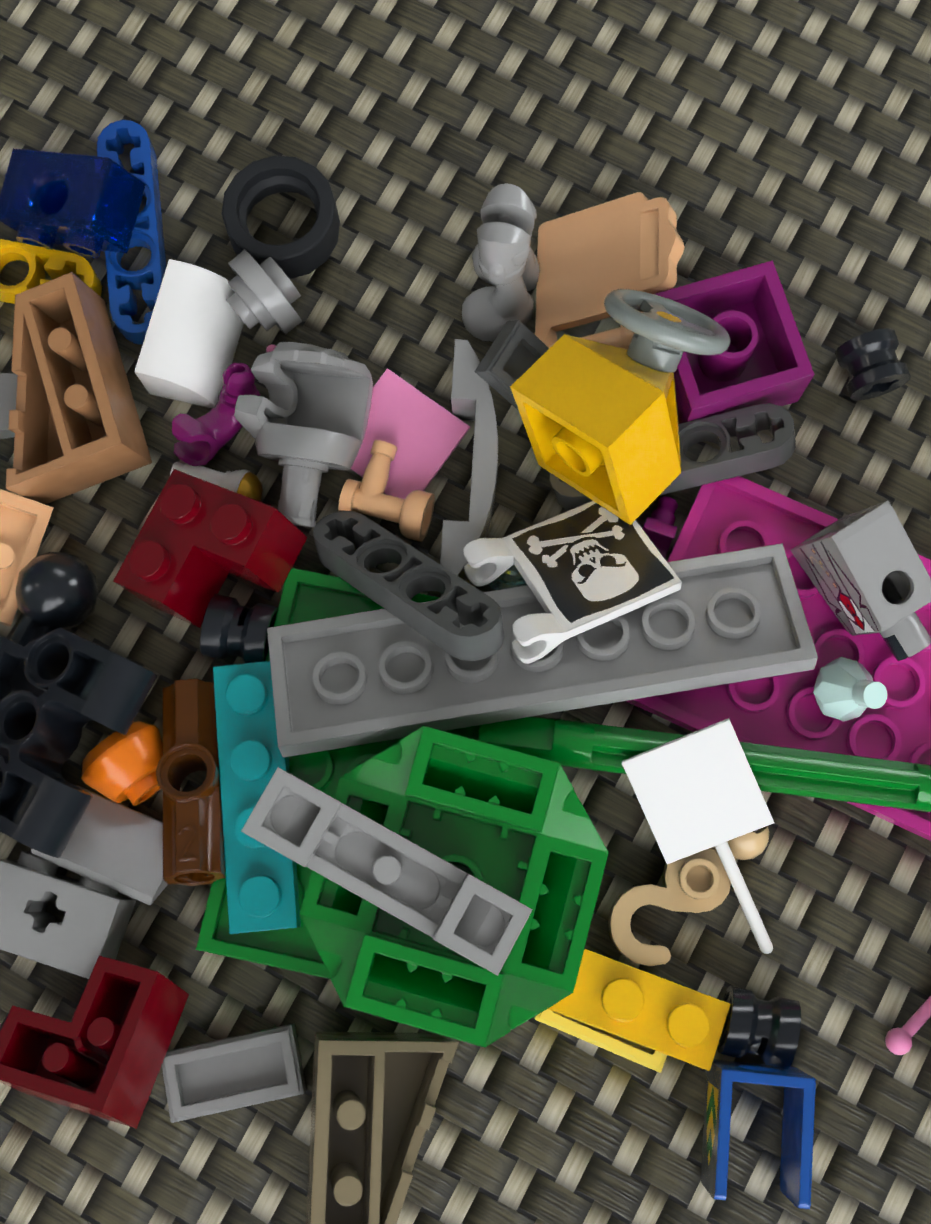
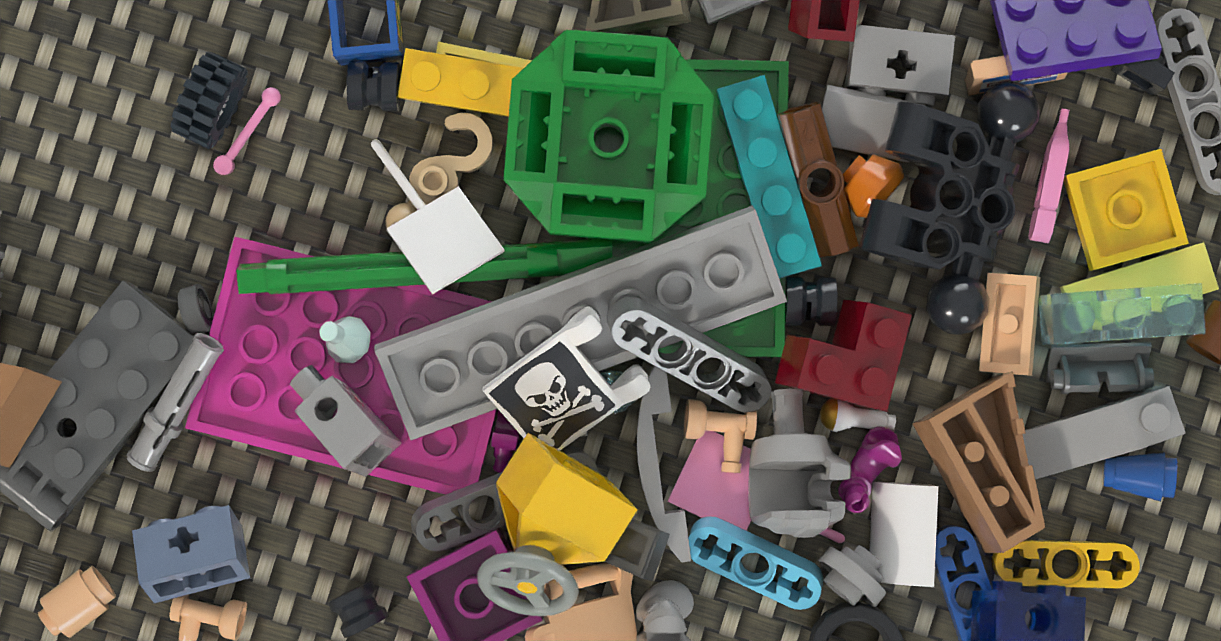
camera: 170 degrees right, 10 degrees up
light grey slope [241,767,533,976] -> none
none -> medium azure beam [688,516,823,610]

